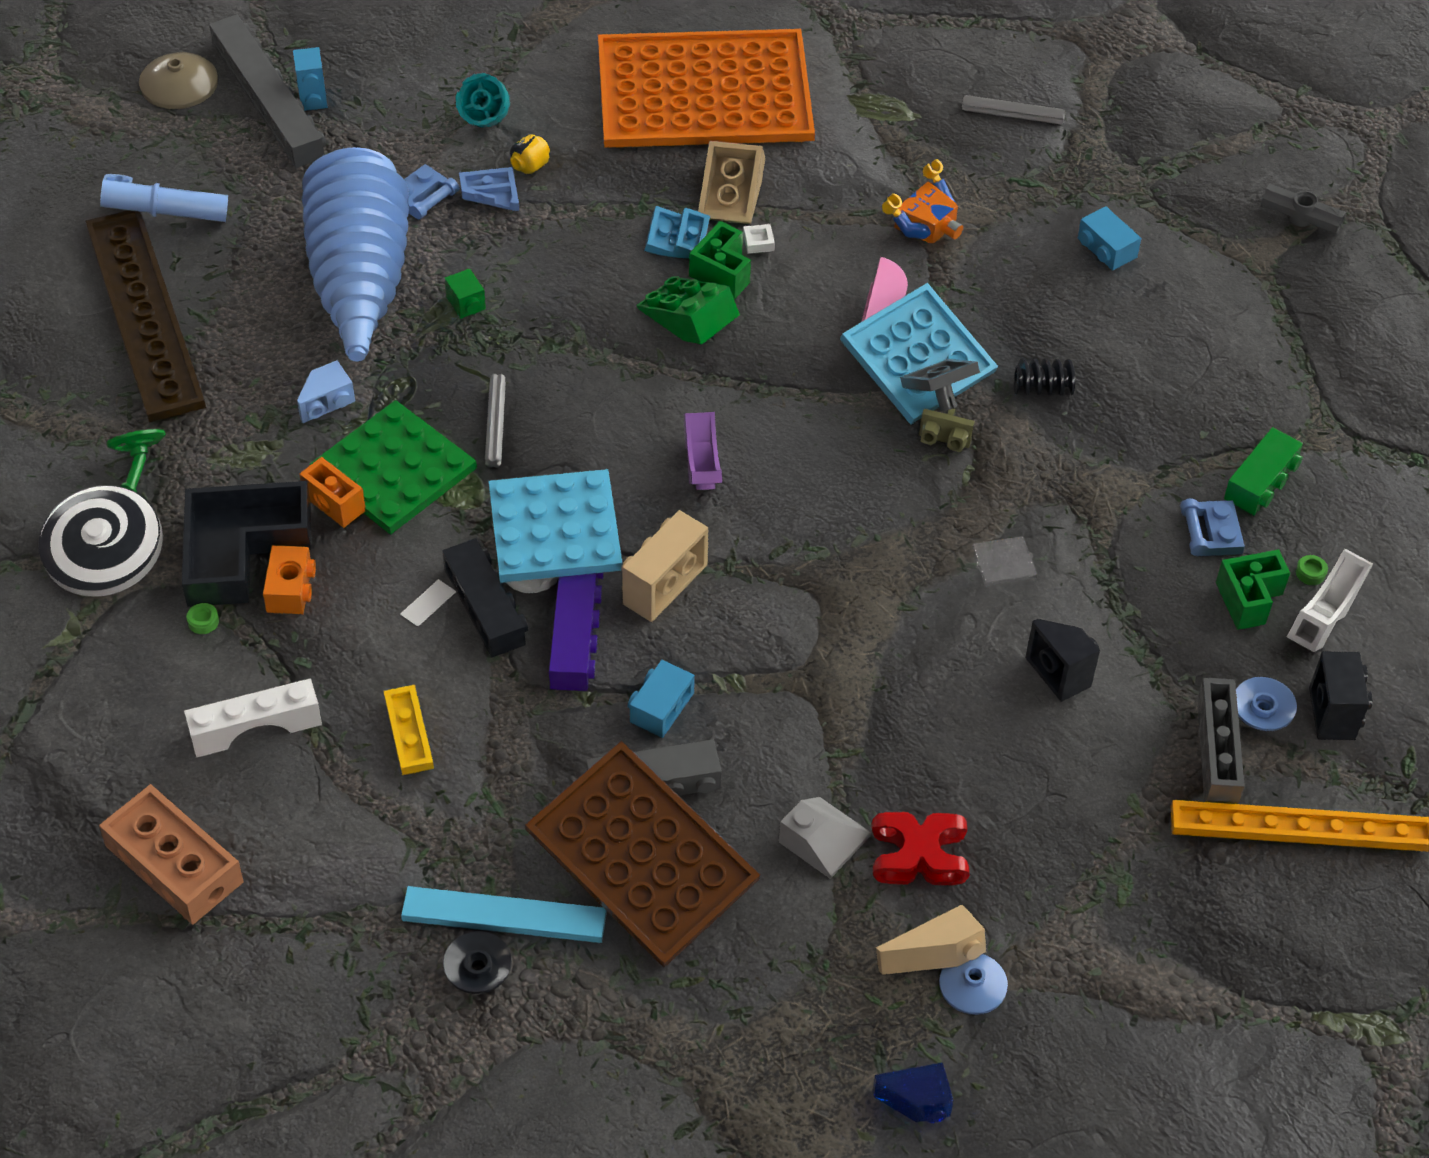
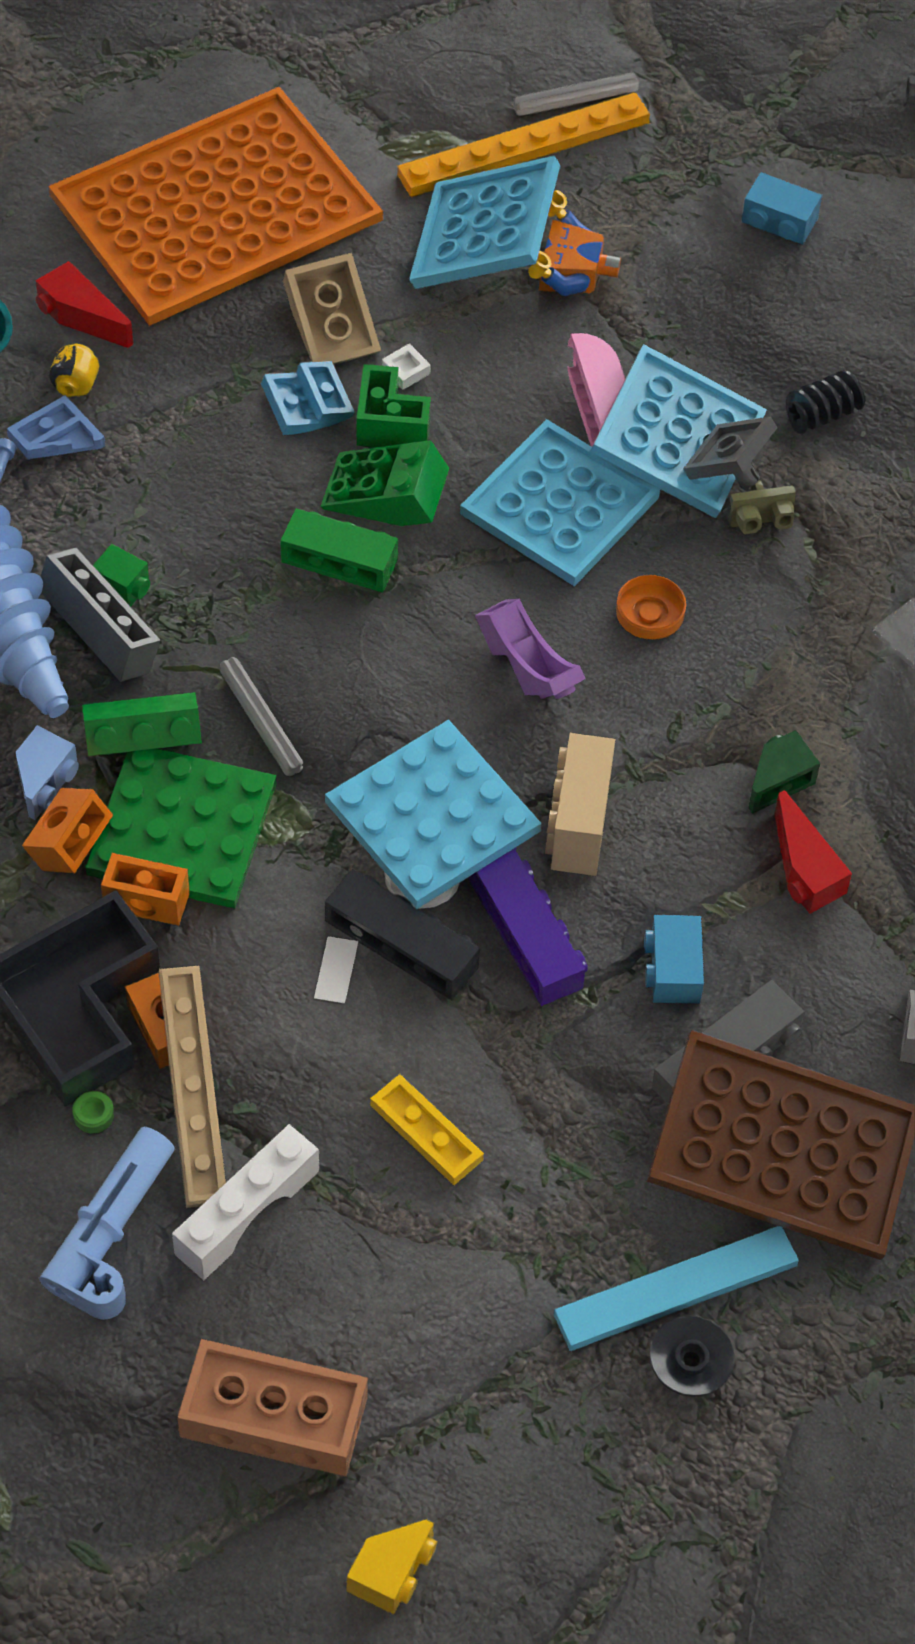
camera: 30 degrees left, 5 degrees up
none -> orange brick [22,788,113,873]
none -> red slope [35,261,133,348]
none -> light blue piece [39,1127,175,1319]
none -> dark grey brick [41,548,161,682]
none -> green brick [82,692,202,756]
none -> tan tile [158,966,226,1208]
none -> green brick [281,508,398,593]
none -> yellow slope [347,1520,437,1614]
none -> light orange plate [397,92,650,197]
none -> medium azure plate [409,156,560,289]
none -> medium azure plate [460,419,660,586]
none -> orange piece [616,575,686,639]
none -> dark green slope [748,730,820,814]
none -> red slope [774,790,852,914]

